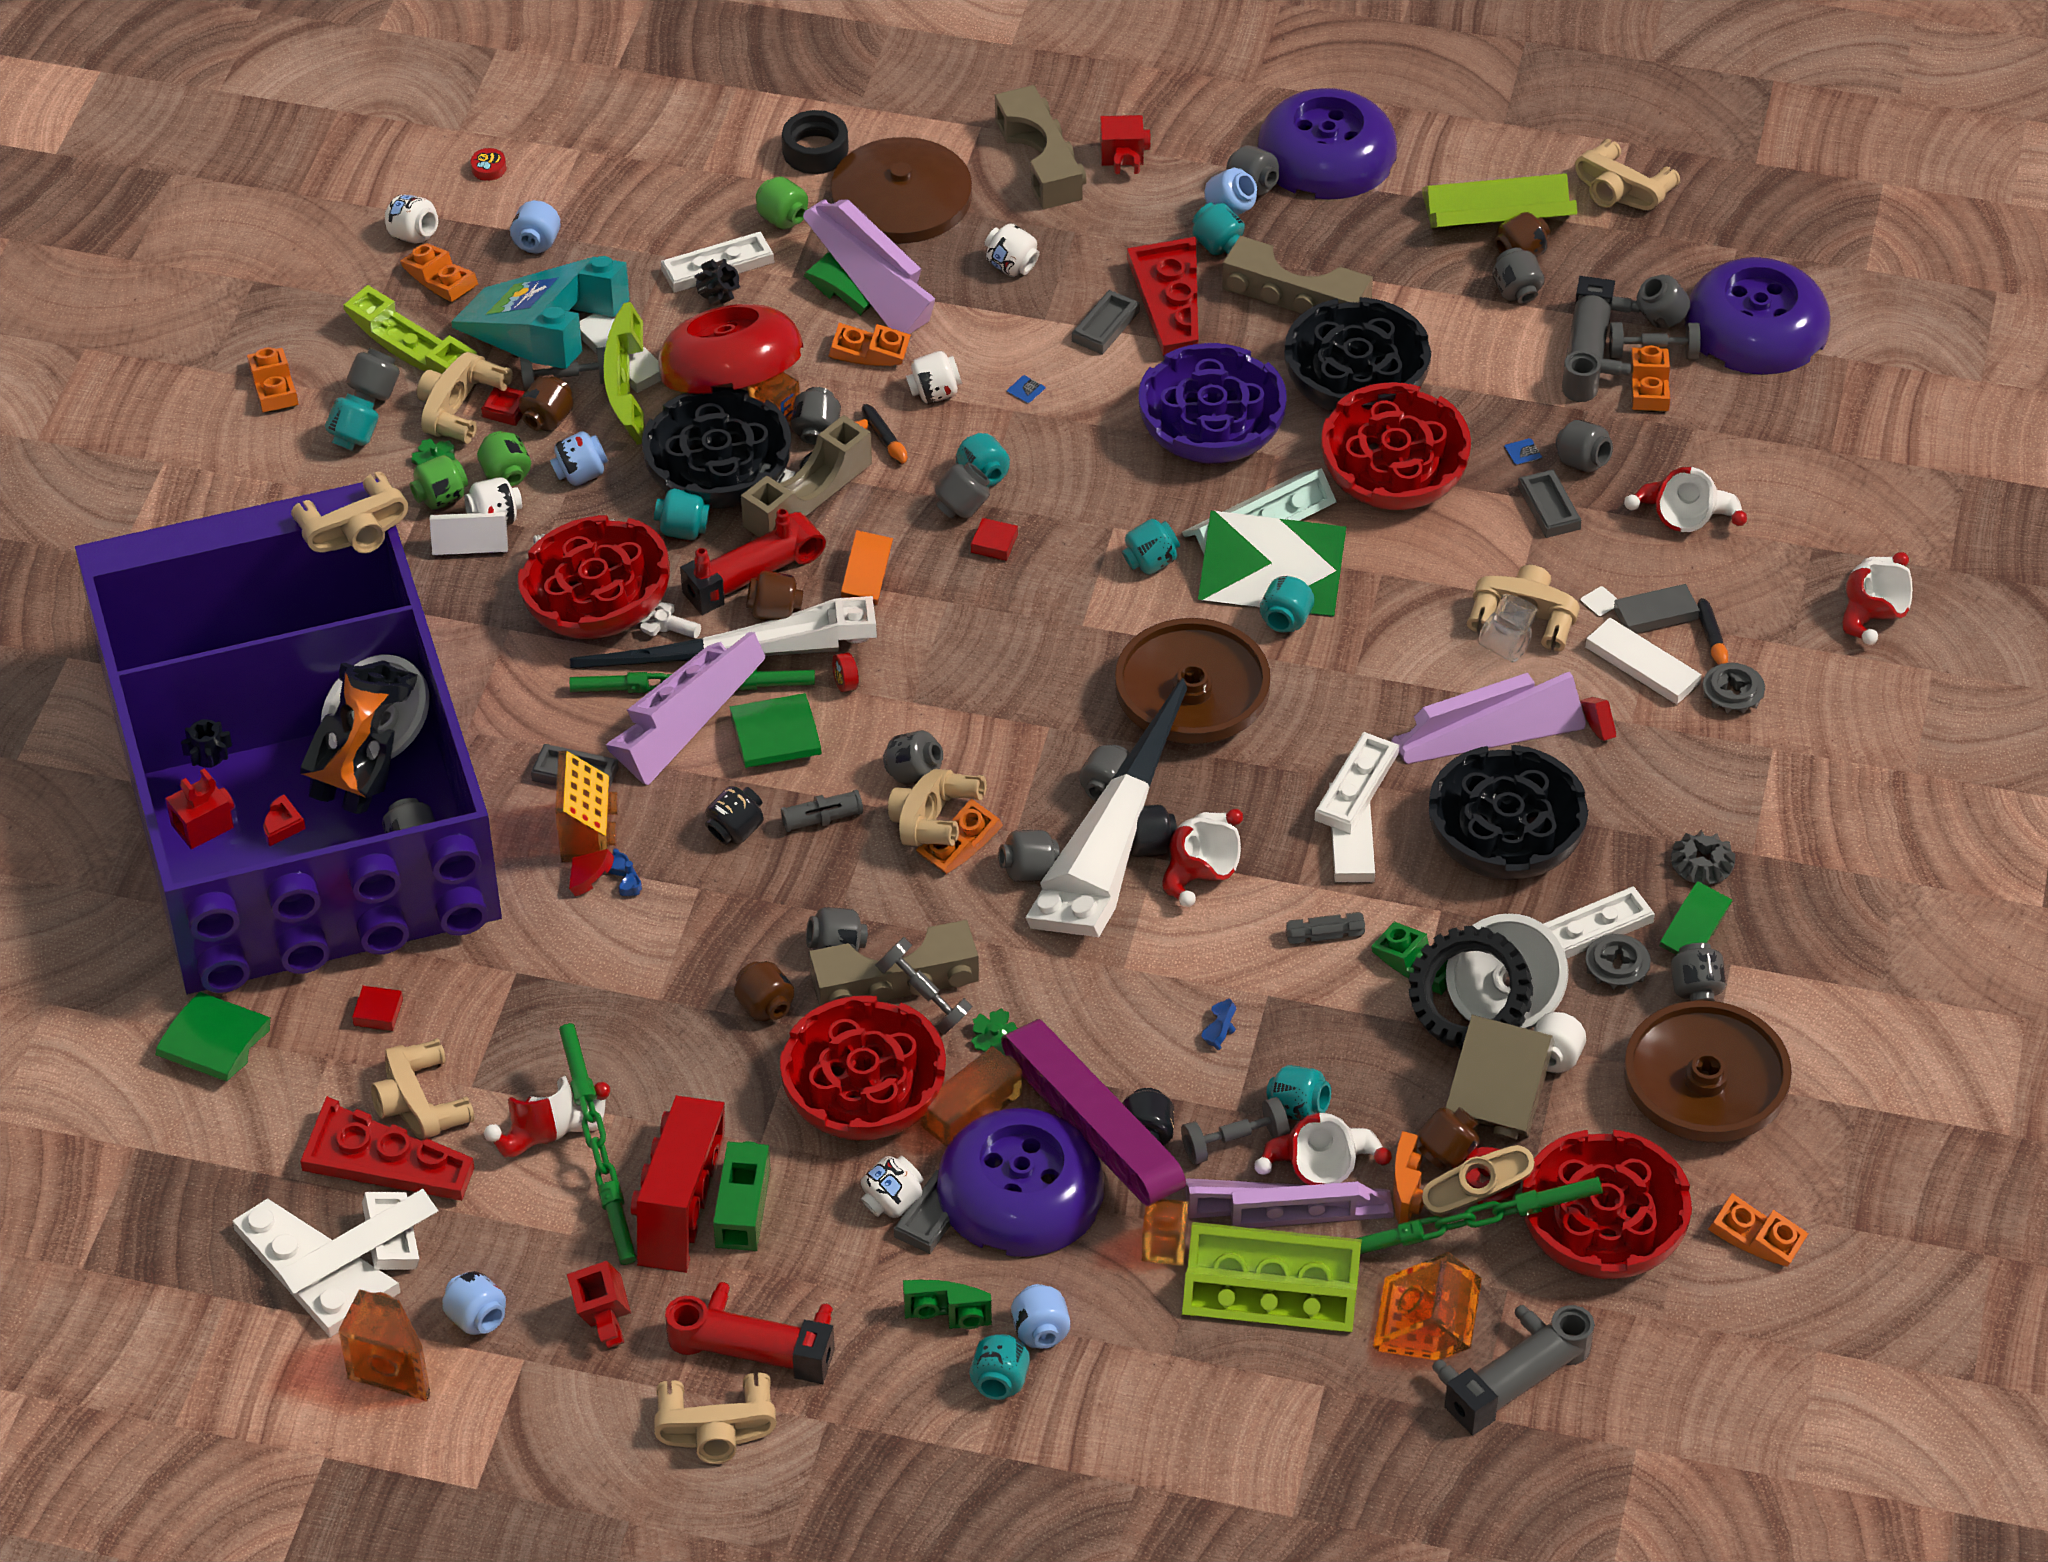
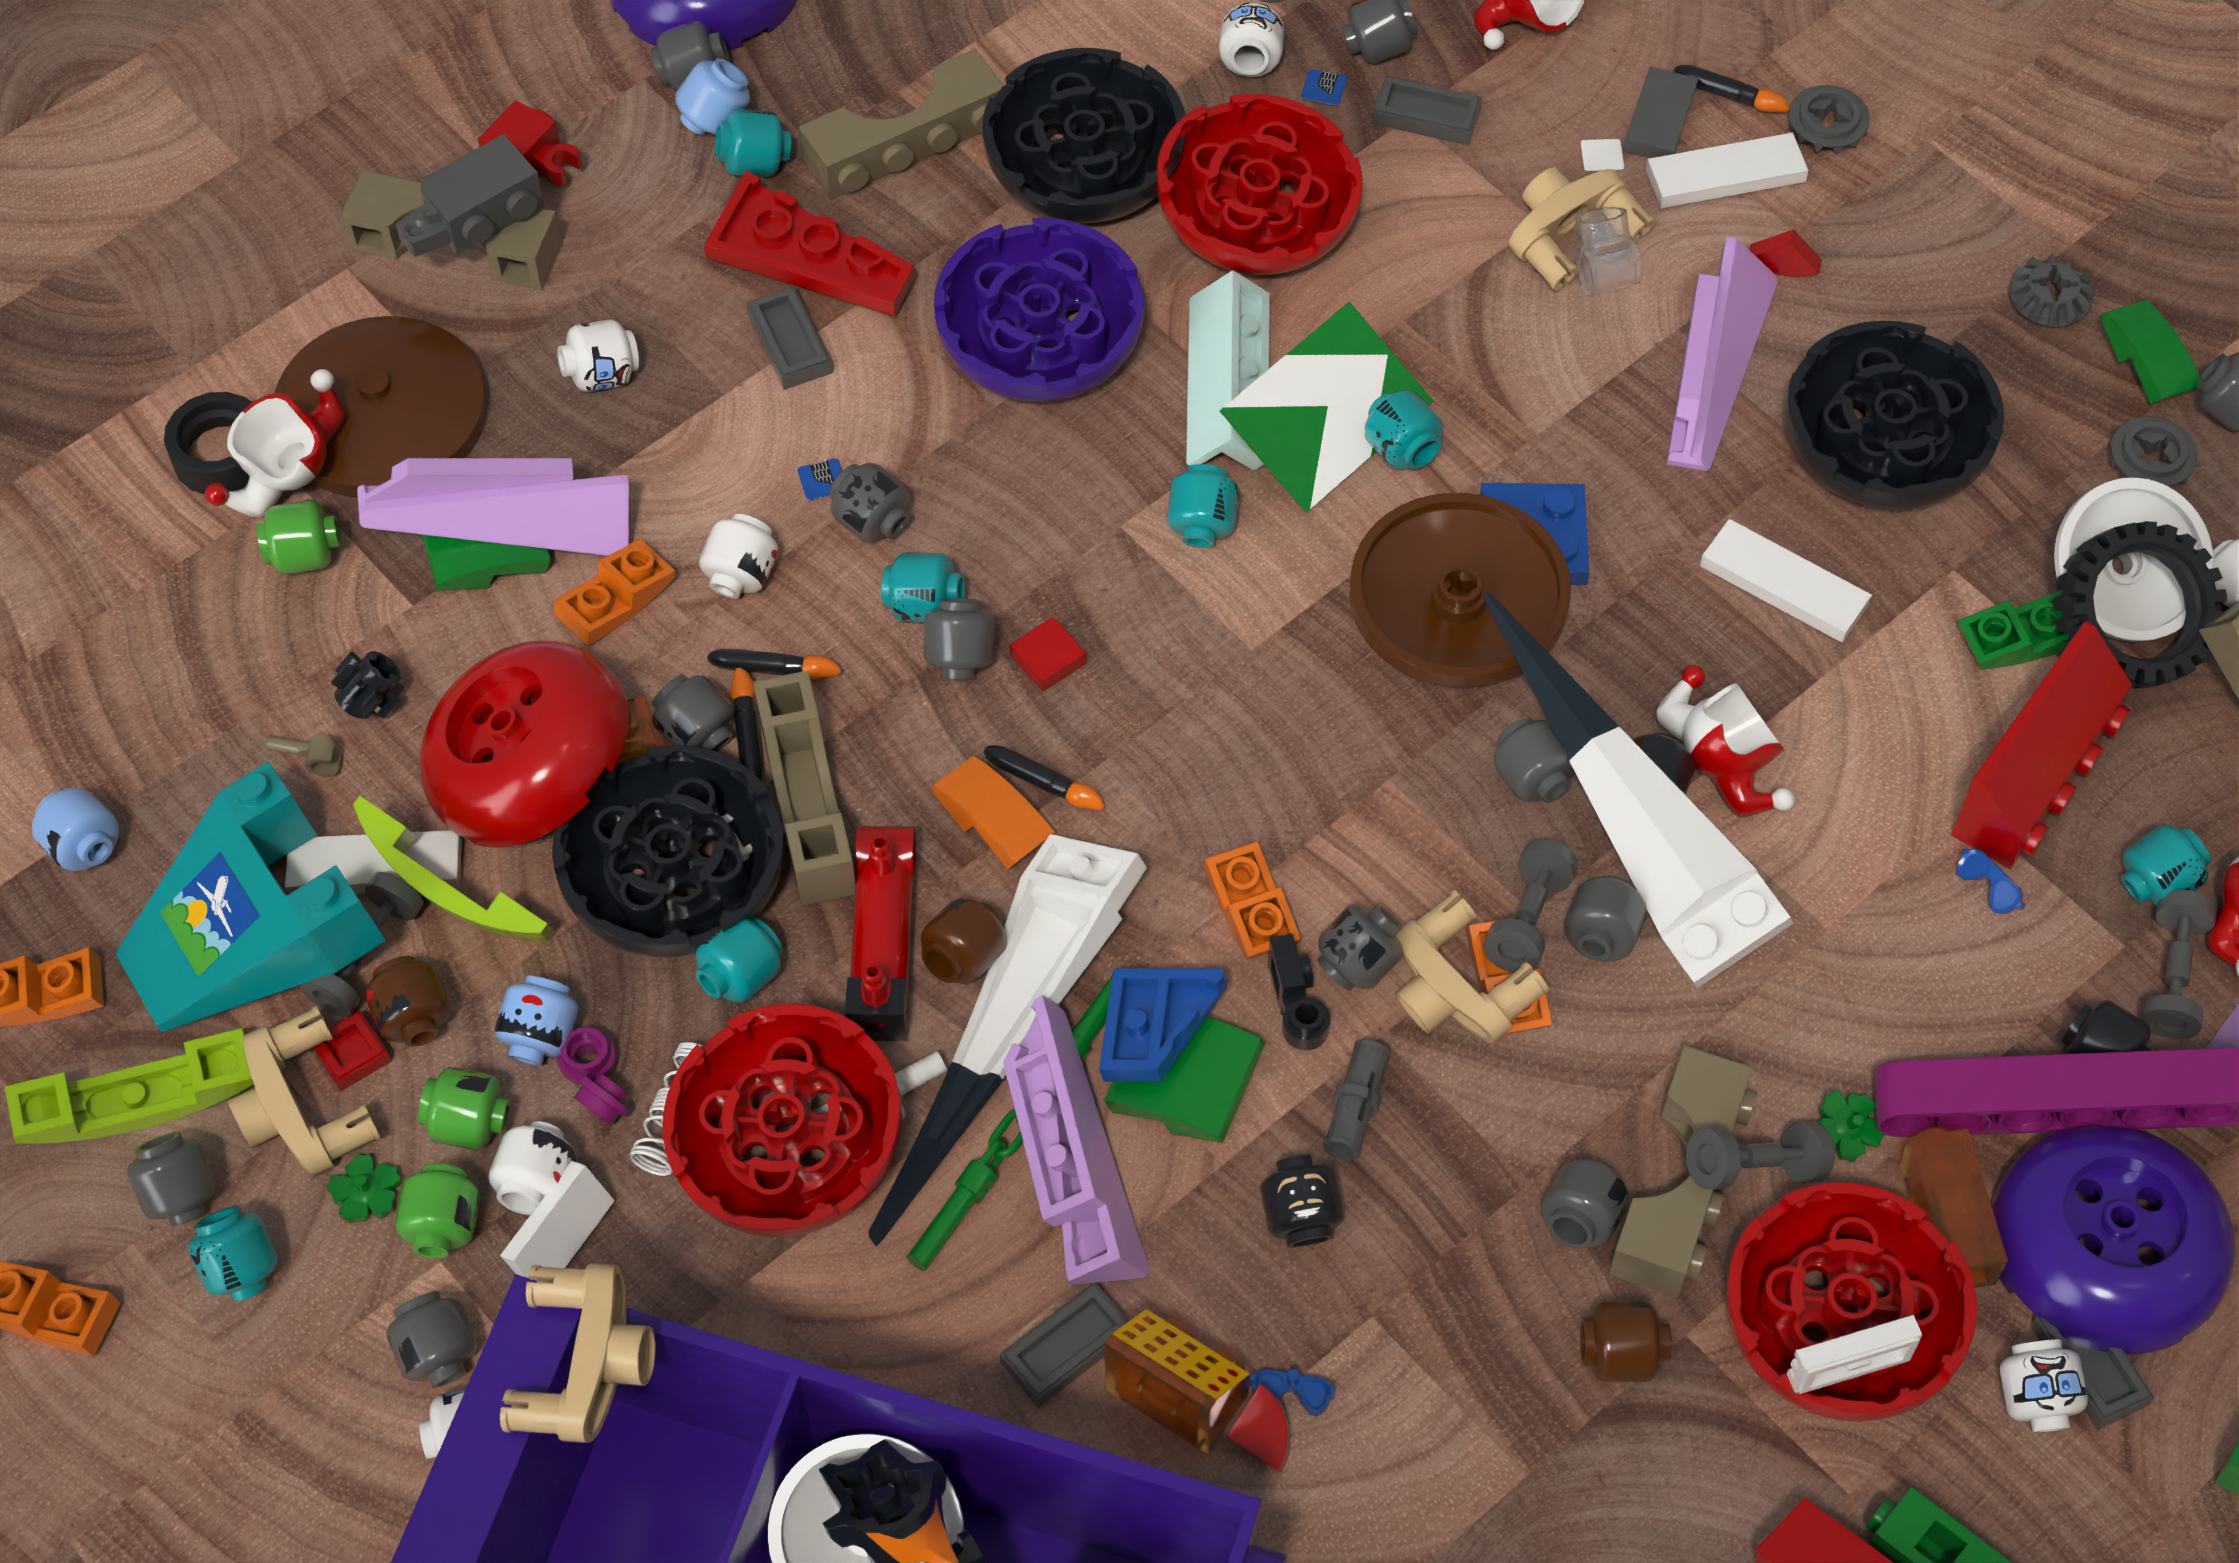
camera: 55 degrees left, 10 degrees up
white tile [661,231,774,293] -> none
red tile [832,652,859,693] -> none
dark grey axle [1286,912,1365,944] -> none
white tile [1314,732,1399,834] -> none
white tile [1544,886,1655,959] -> none
none -> white piece [205,369,345,518]
none -> dark tan hand [266,733,341,777]
none -> dark grey hinge [395,134,544,257]
none -> magenta plate [557,1027,616,1084]
none -> magenta plate [573,1073,630,1126]
none -> dark grey head [829,462,910,543]
none -> black piece [983,745,1105,811]
none -> blue wing [1099,968,1228,1082]
none -> orange slope [1203,841,1302,960]
none -> white head [1218,2,1285,78]
none -> black plate [1268,934,1330,1050]
none -> blue wing [1480,483,1589,585]
none -> dark grey wheel [1484,838,1578,973]
none -> white tile [1787,1315,1922,1394]
none -> red slope [1951,621,2132,870]

